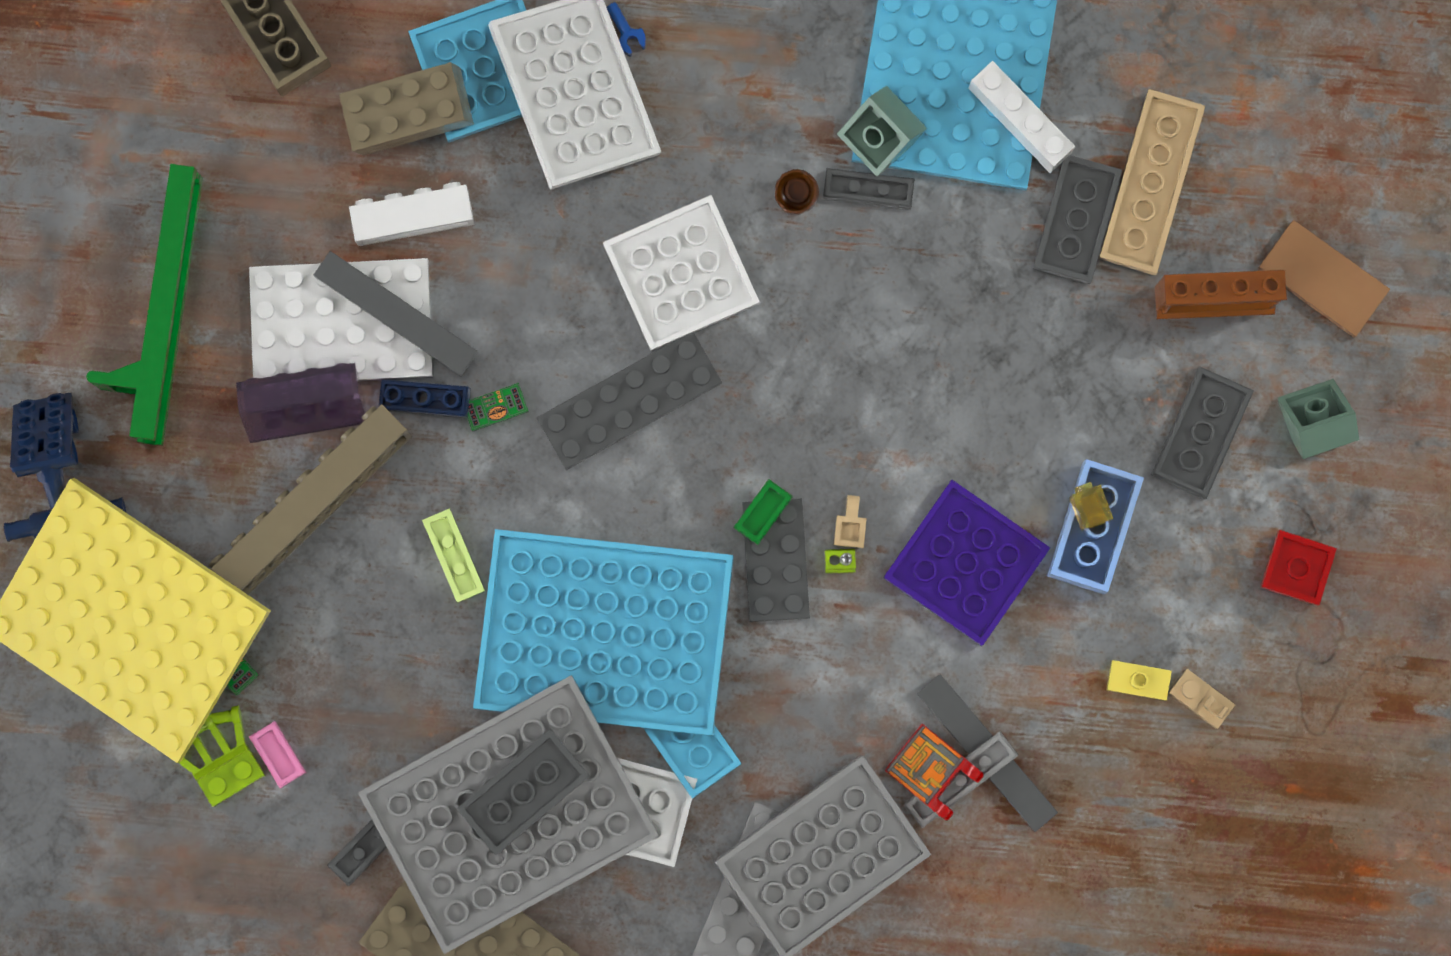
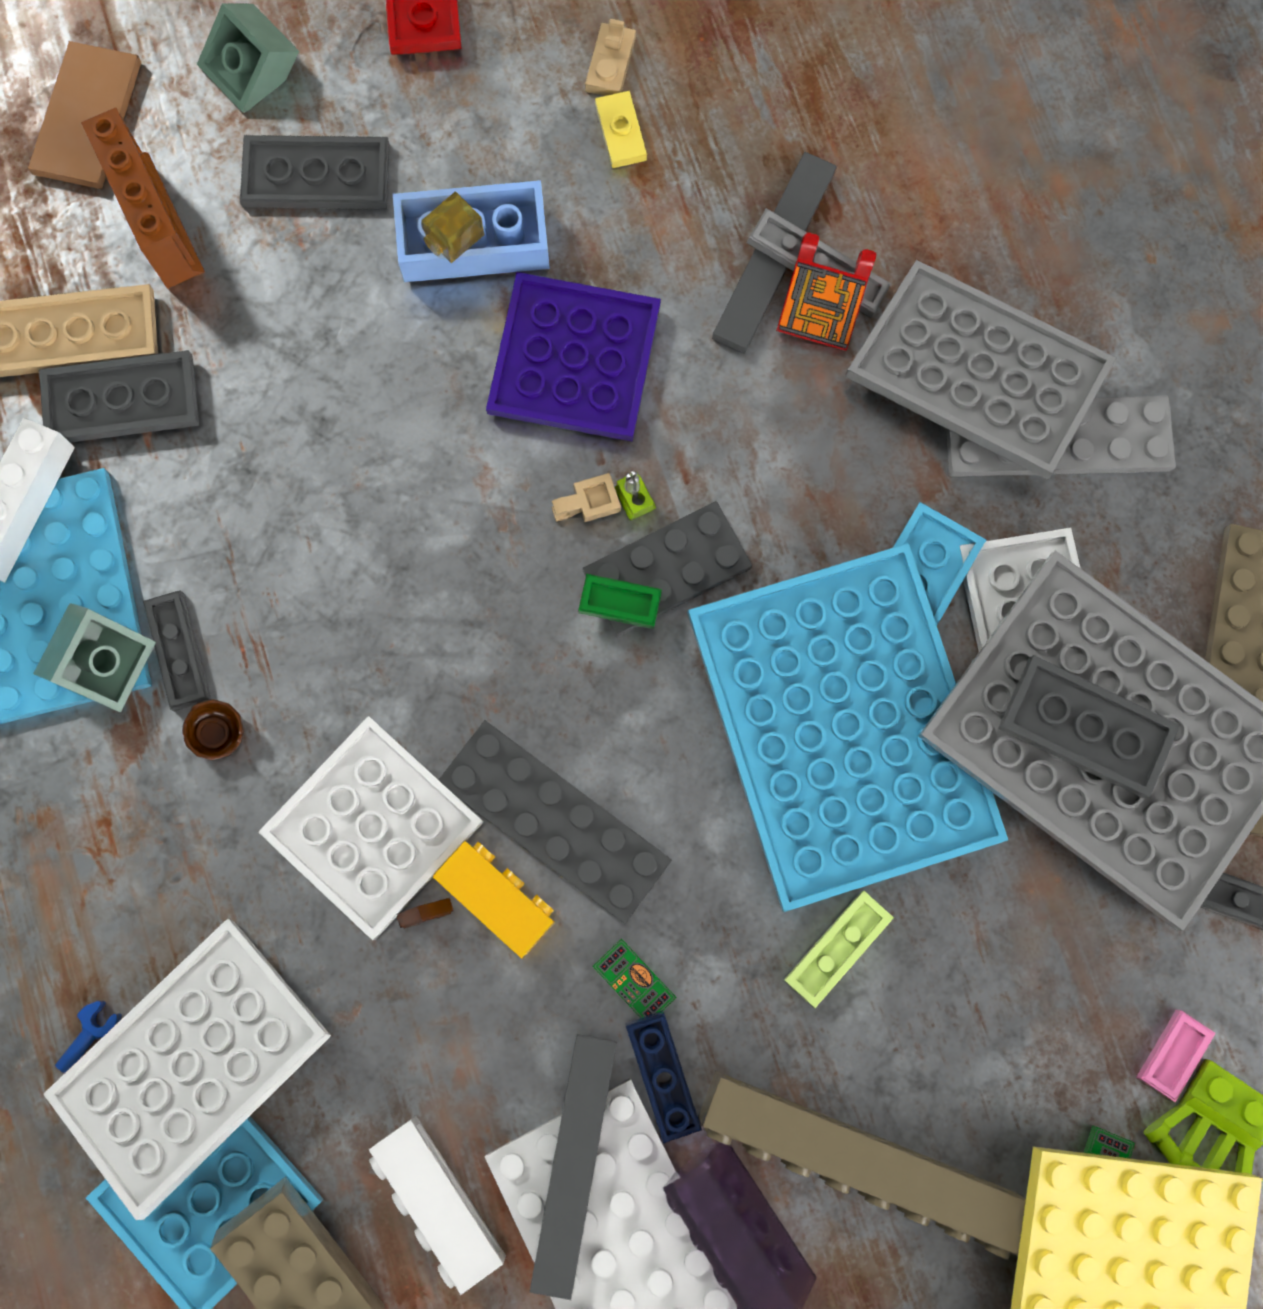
camera: 115 degrees left, 5 degrees down
none -> reddish brown tile [397,898,454,929]
none -> yellow brick [432,841,555,959]

